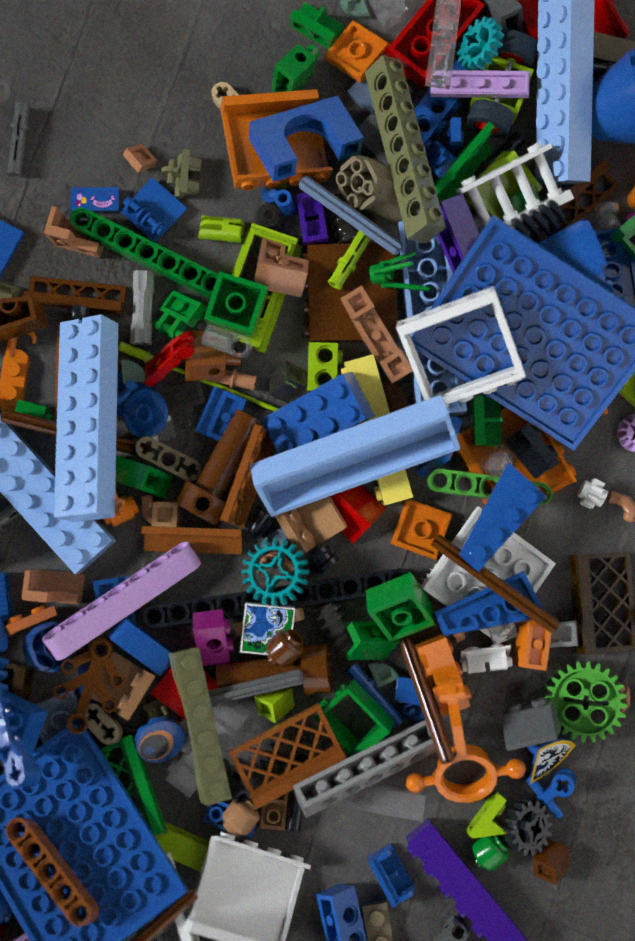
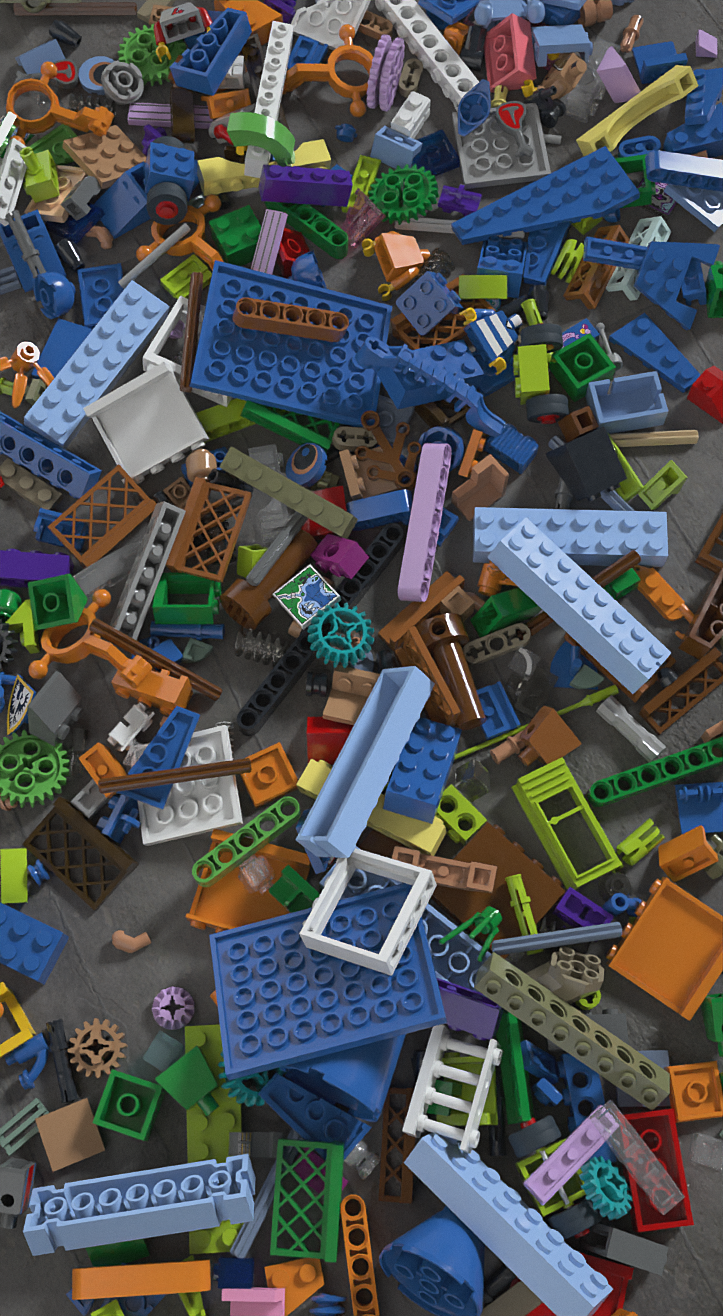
camera: 135 degrees right, 15 degrees down
blue tile [123,389,168,438] -> none
red hinge [144,331,194,388] -> none
green plate [152,290,207,339] -> none
clear piece [201,324,252,359] -> none
green brick [204,271,269,339] -> none
blue arch [249,96,364,182] -> none
nougat panel [254,238,309,297] -> none
reddish brown head [266,629,303,667] -> none
green panel [345,622,400,660] -> none
green brick [366,572,435,642] -> none
blue wing [458,462,546,572] -> none
black bracket [505,424,560,479] -> none
black piece [509,199,566,241] -> none
white gear [577,478,608,509] -> none
none -> green slope [28,574,88,631]
none -> dark orange fence [47,464,157,571]
none -> blue hips [97,795,141,844]
none -> orange panel [658,825,718,883]

